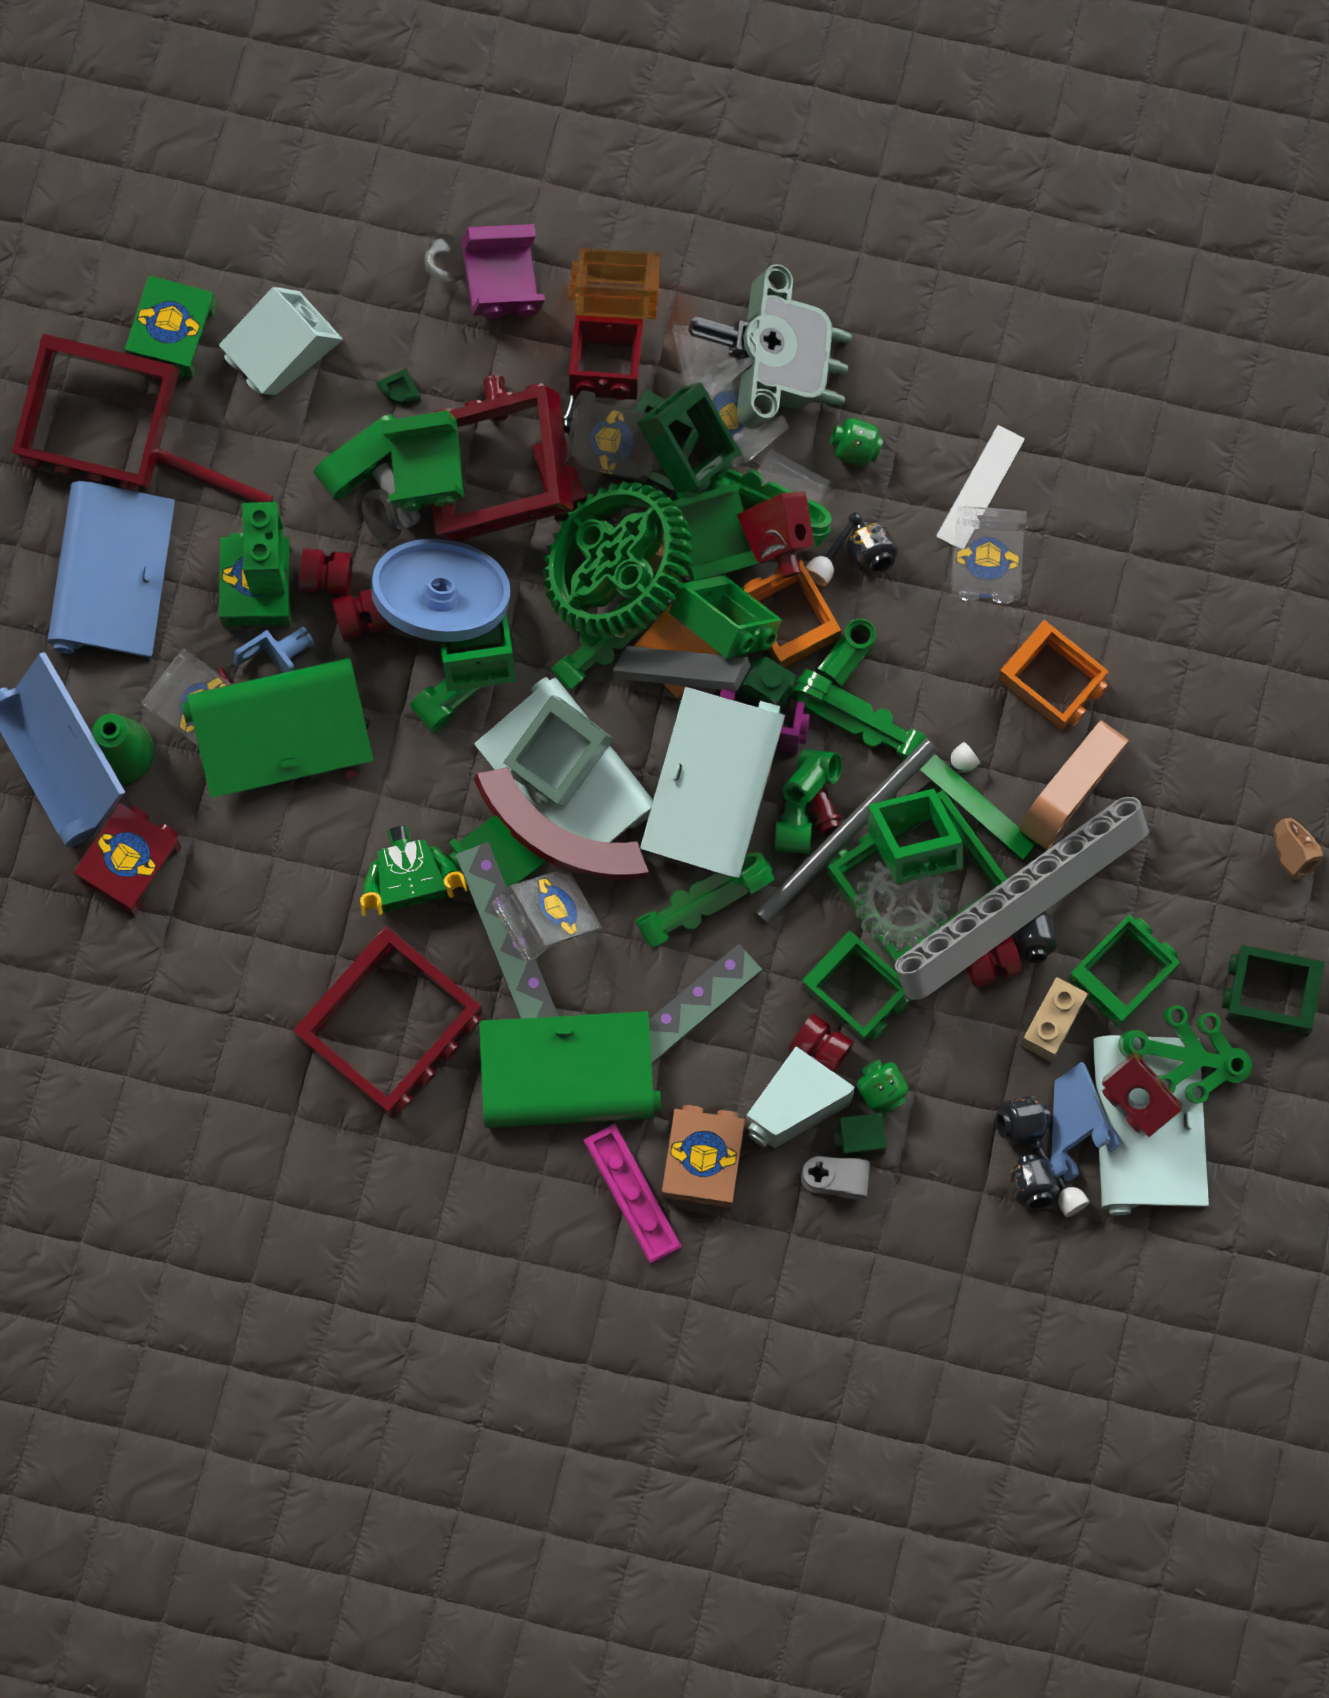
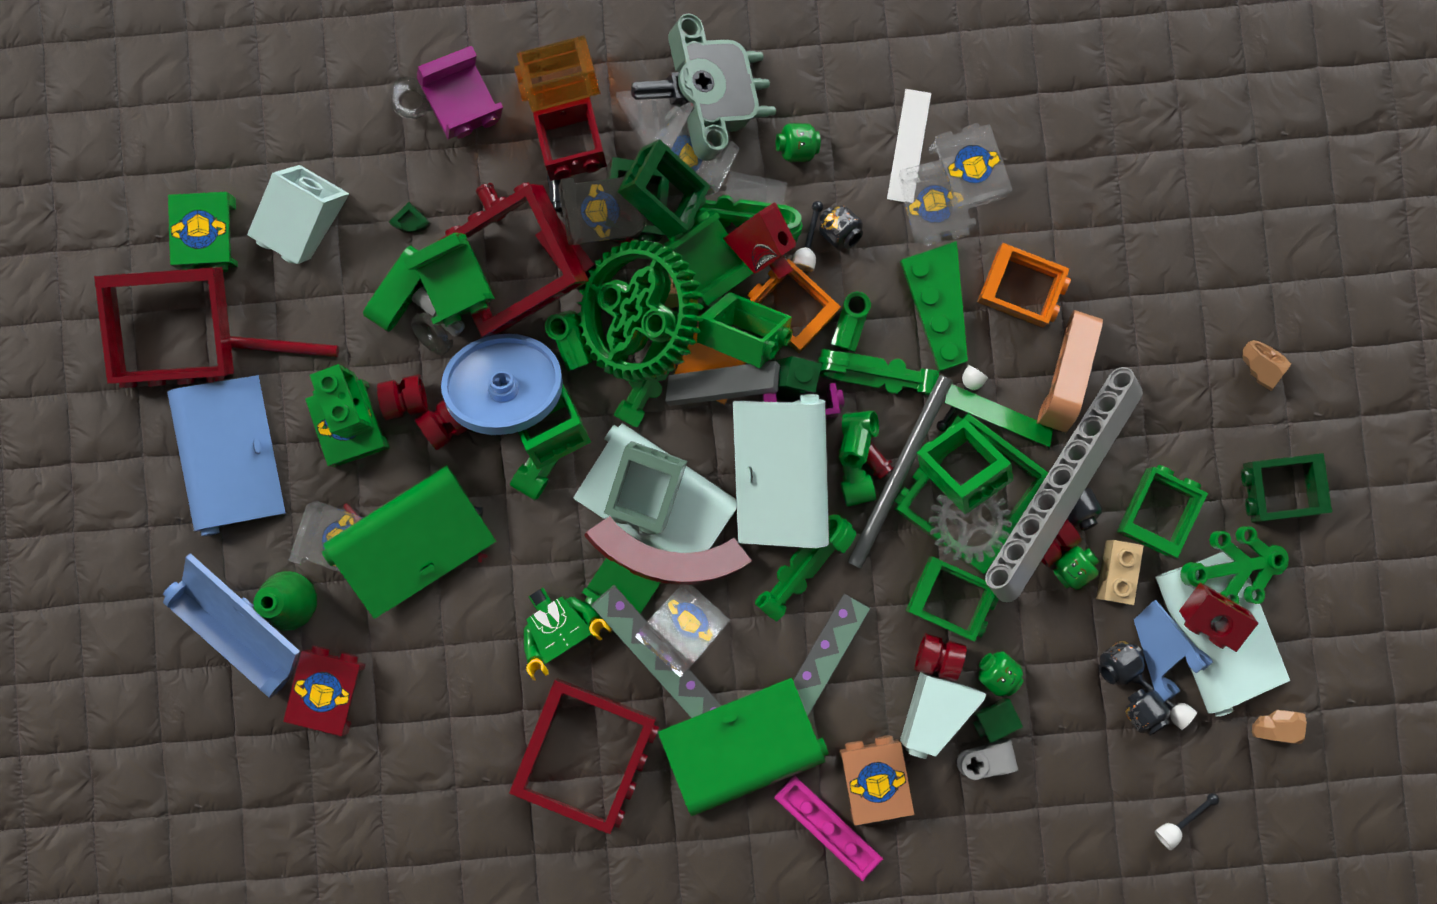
camera: 15 degrees left, 10 degrees up
medium blue bracket [233,626,314,673] -> none
none -> green piece [545,310,593,371]
none -> green wing [900,241,968,371]
none -> clear panel [928,123,1013,214]
none -> green head [1053,546,1099,590]
none -> hinge [1155,793,1219,851]
none -> medium nougat rock [1252,710,1307,744]

